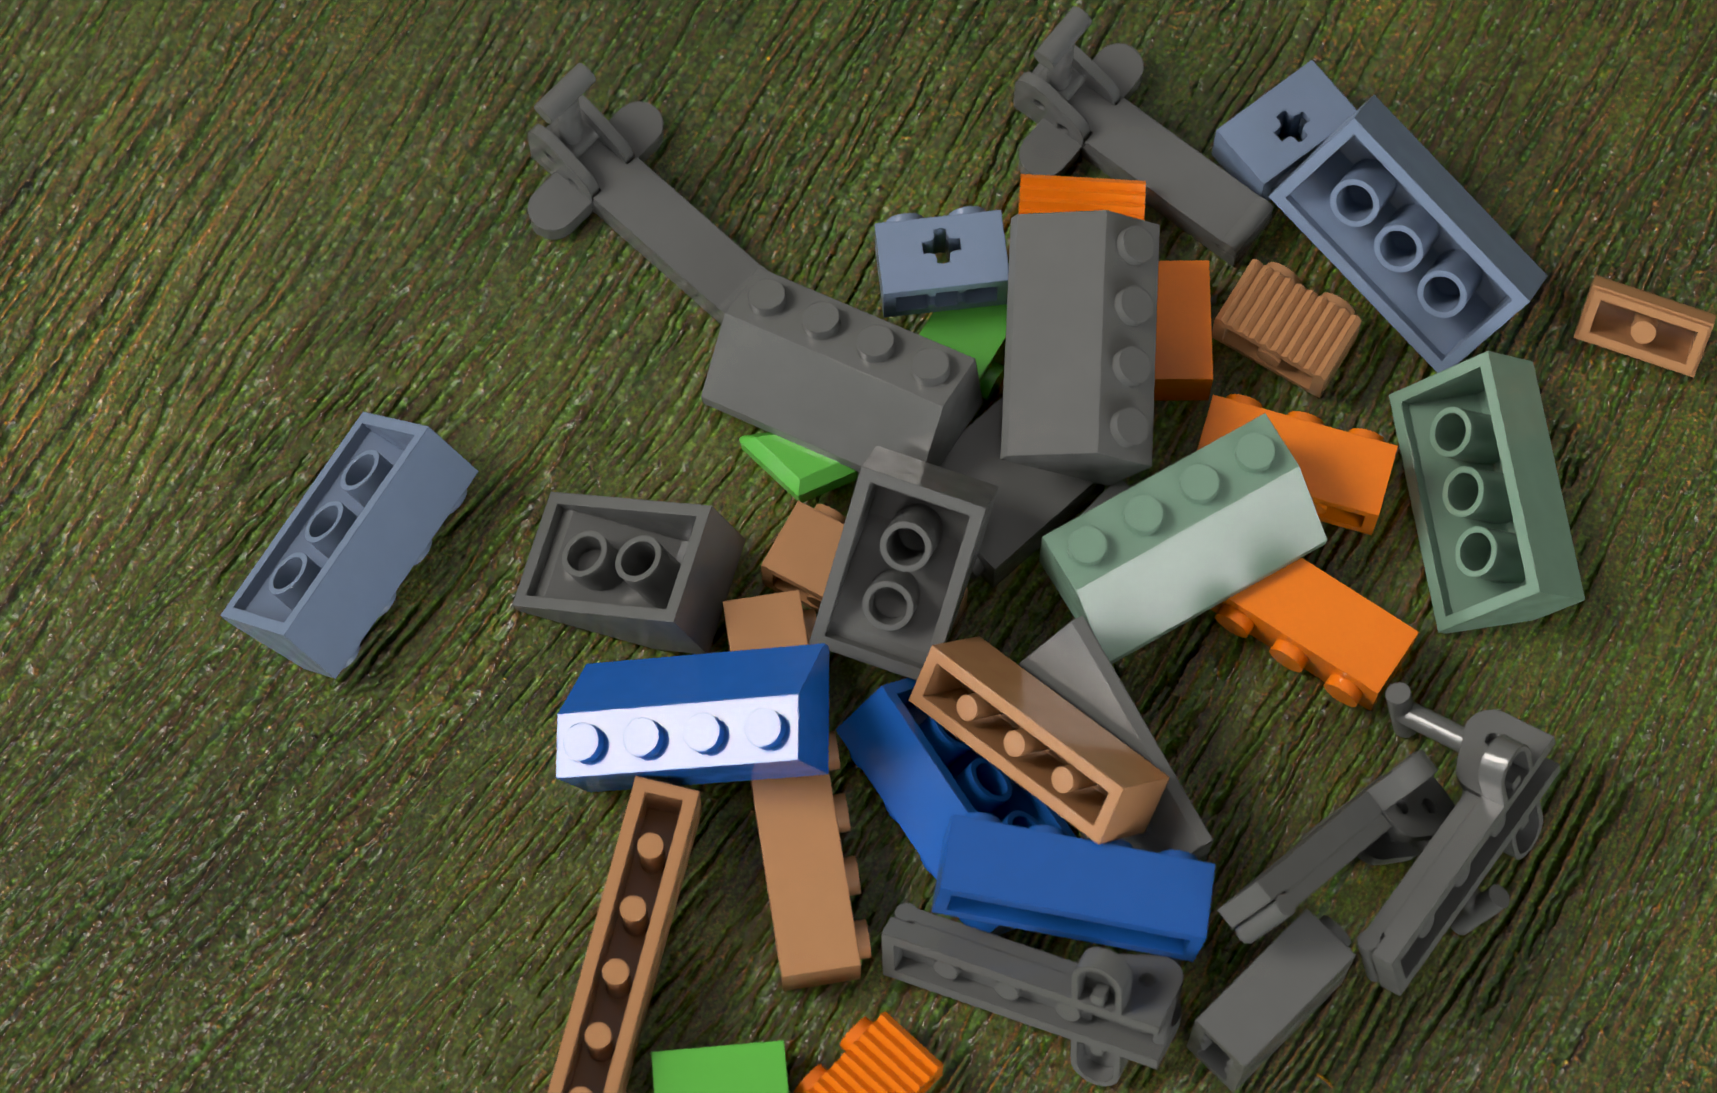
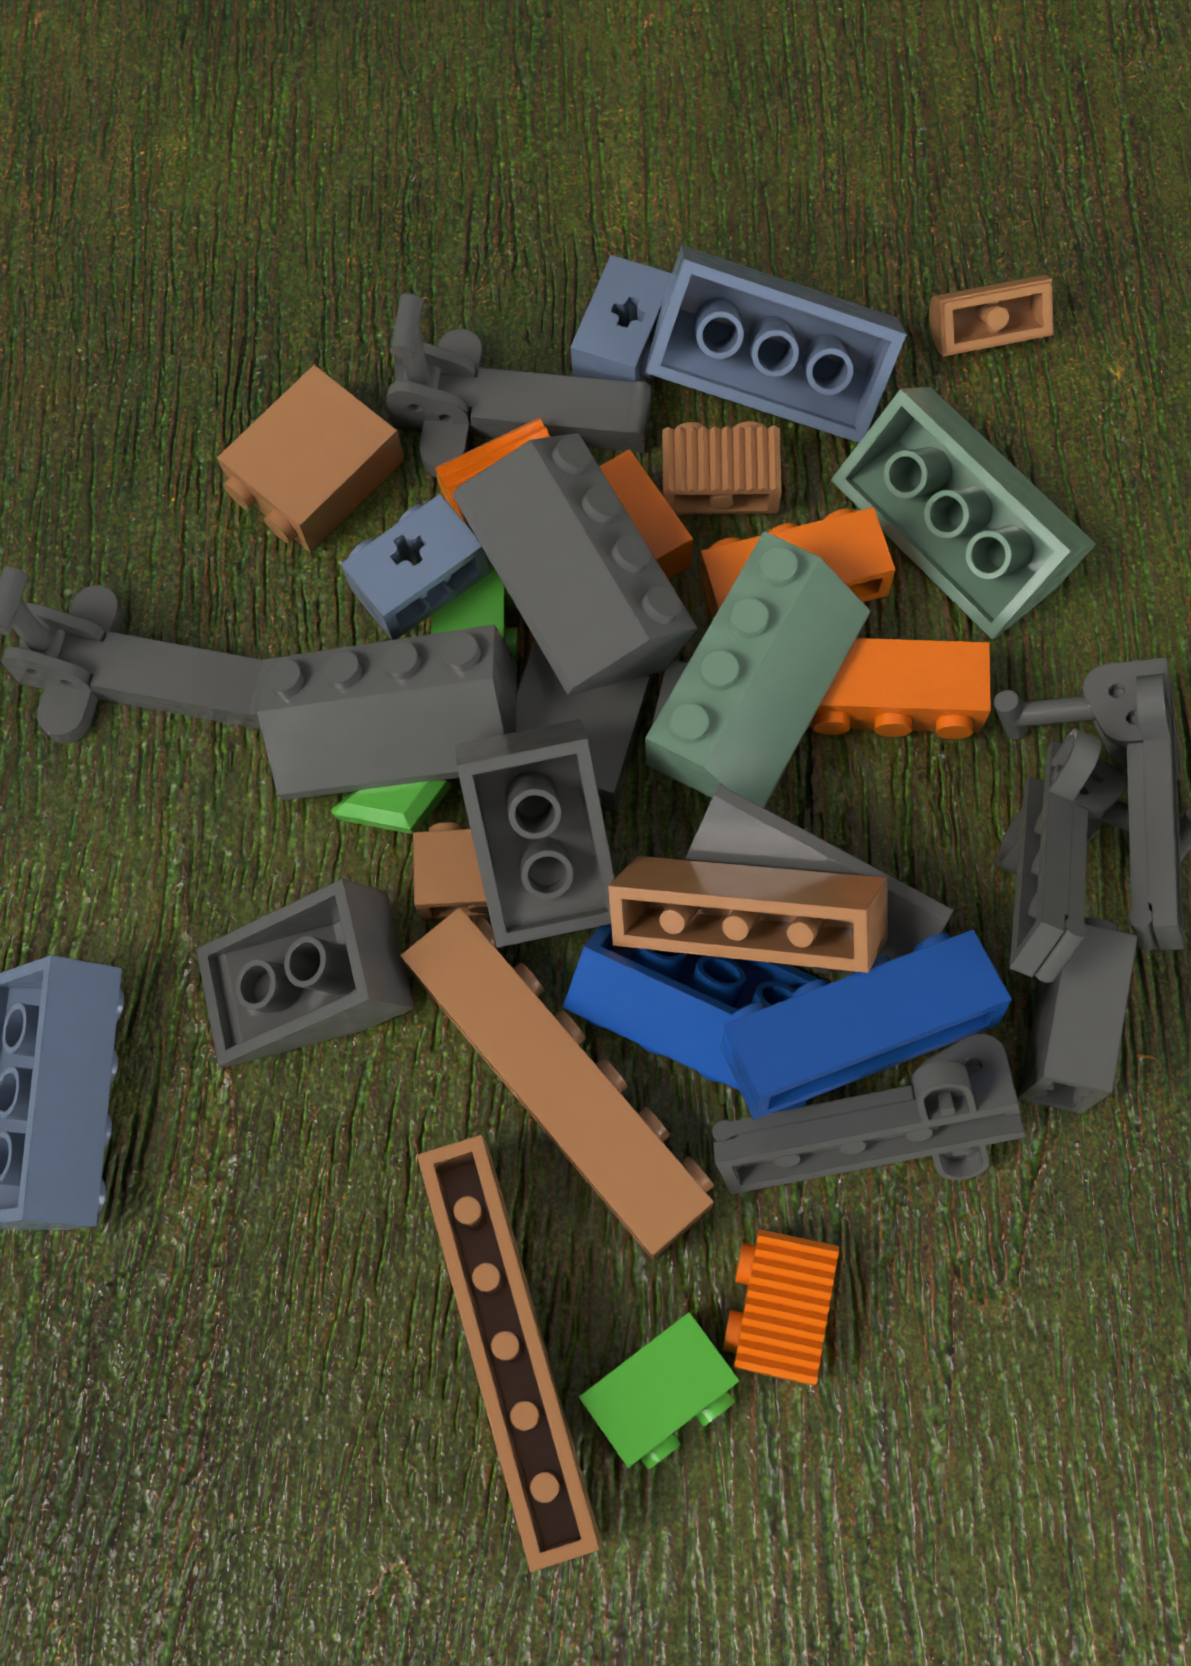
camera: 25 degrees left, 0 degrees up
blue slope [556,643,829,792] -> none
none -> medium nougat brick [217,365,405,553]

